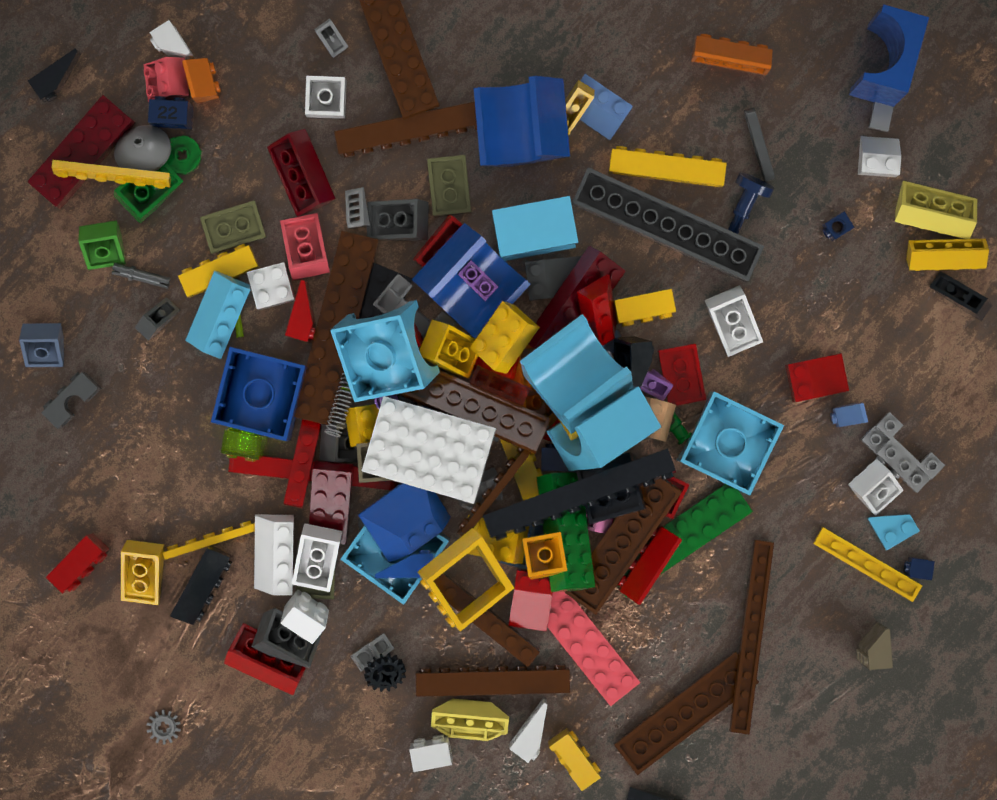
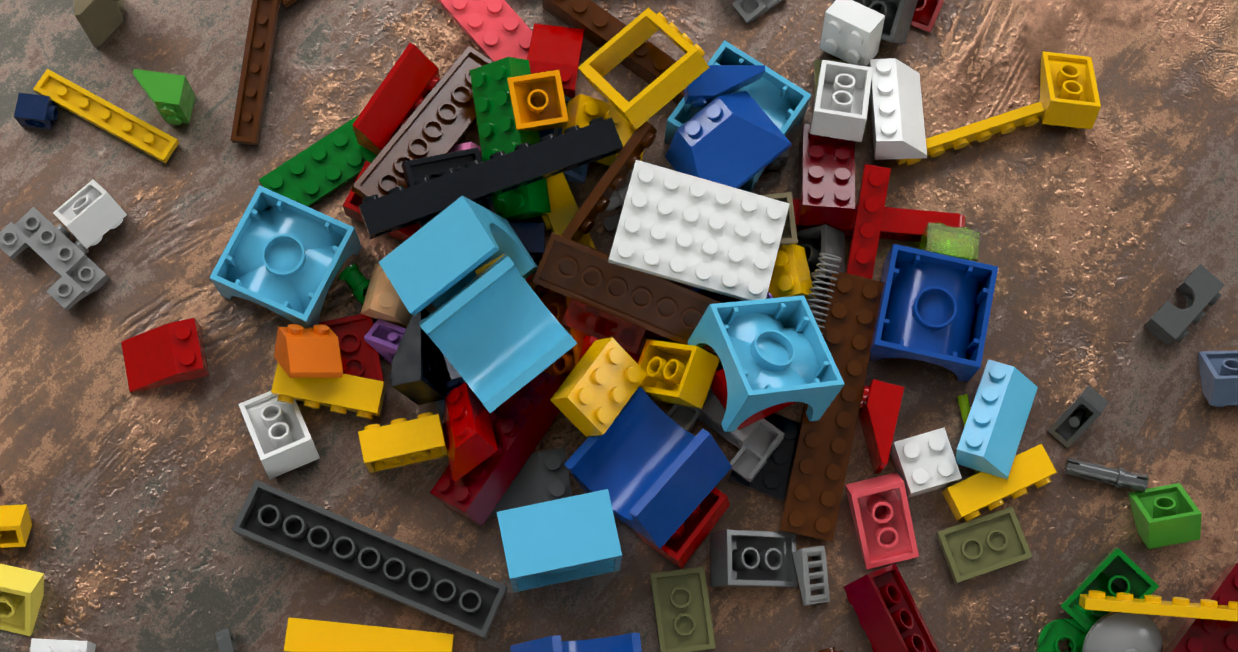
camera: 175 degrees right, 15 degrees down
red brick [46,533,109,594] -> none
black slope [170,545,233,625] -> none
medium lavender slope [458,260,498,301] -> none
dark blue piece [728,172,774,234] -> none
dark blue brick [822,211,855,241] -> none
medium blue slope [830,403,868,427] -> none
medium azure wing [867,514,920,550] -> none
none -> bright green slope [133,69,195,125]
none -> yellow brick [271,363,387,419]
none -> orange slope [274,324,343,378]

